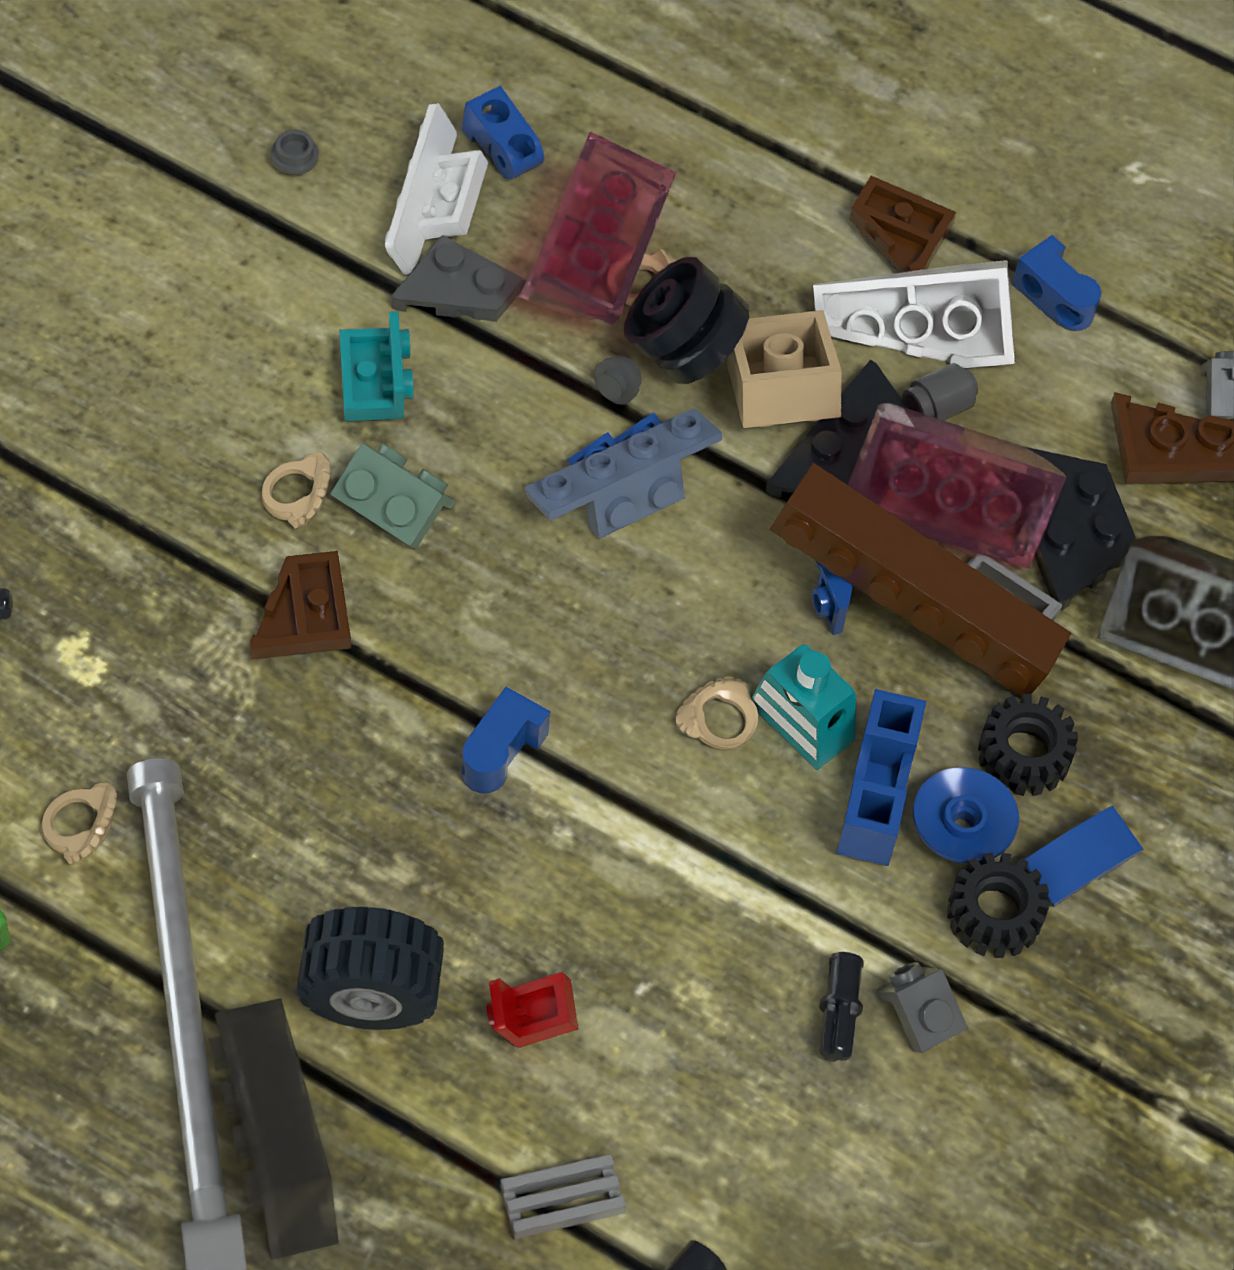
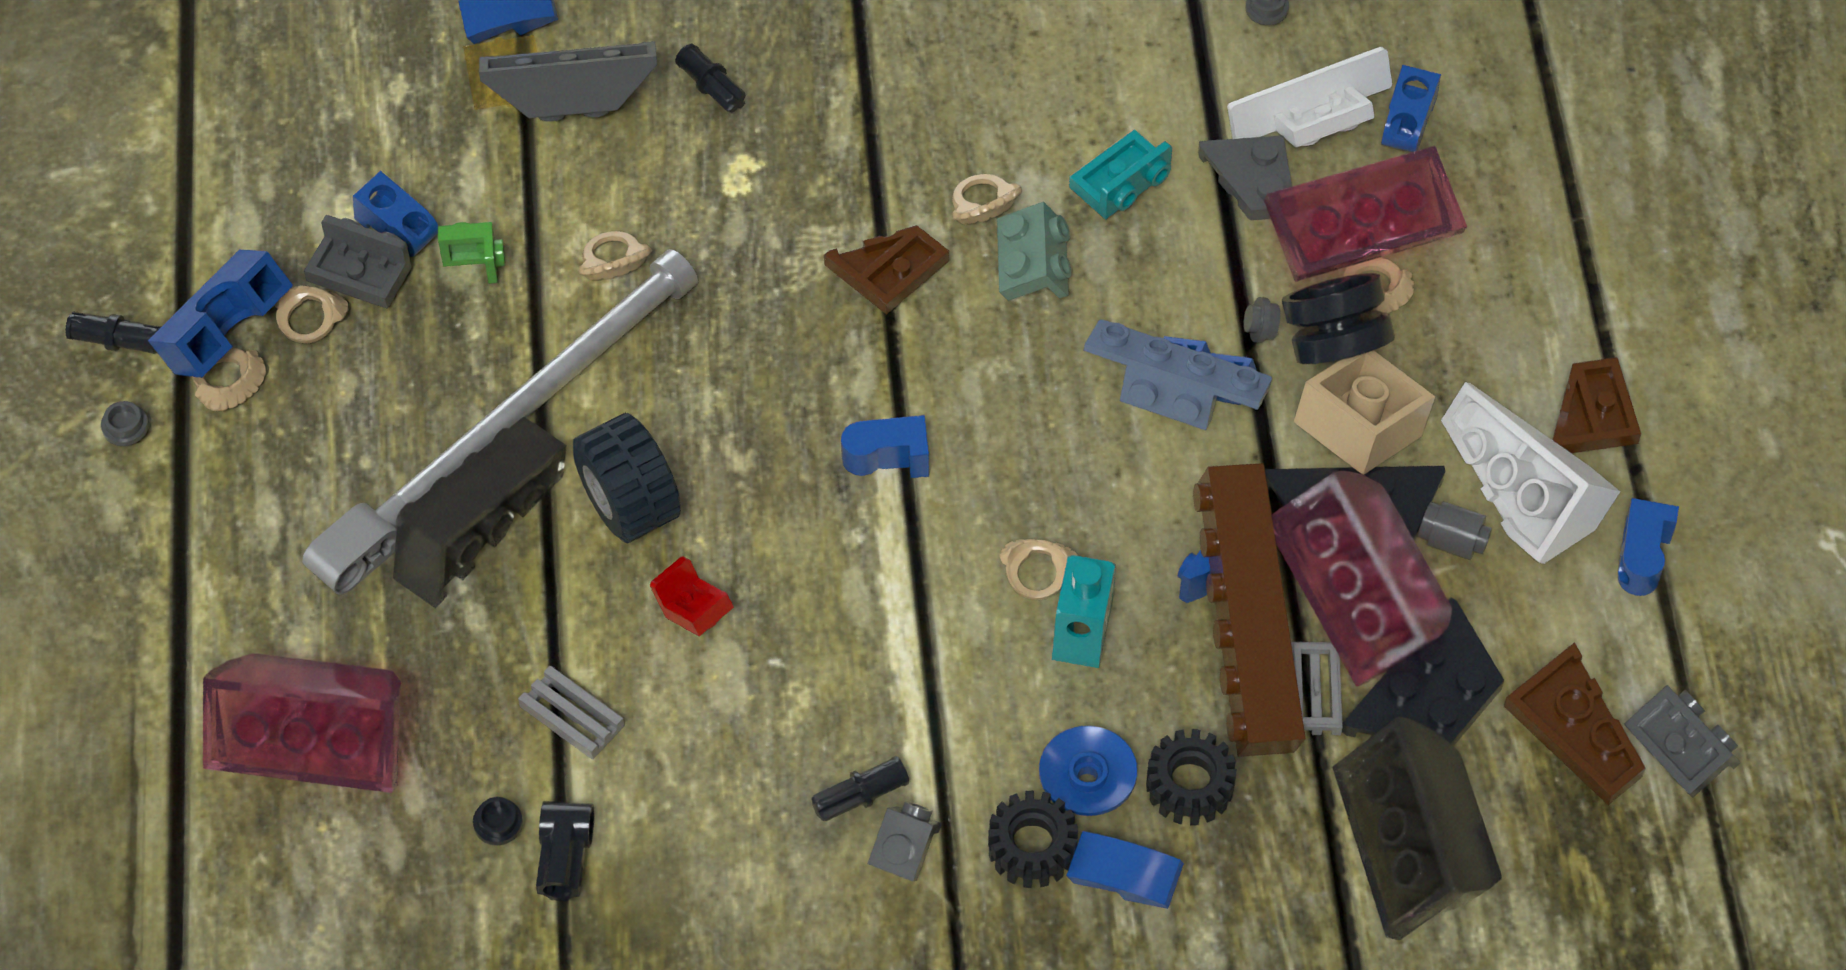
camera: 60 degrees right, 0 degrees up
blue arch [836,689,926,866] -> none

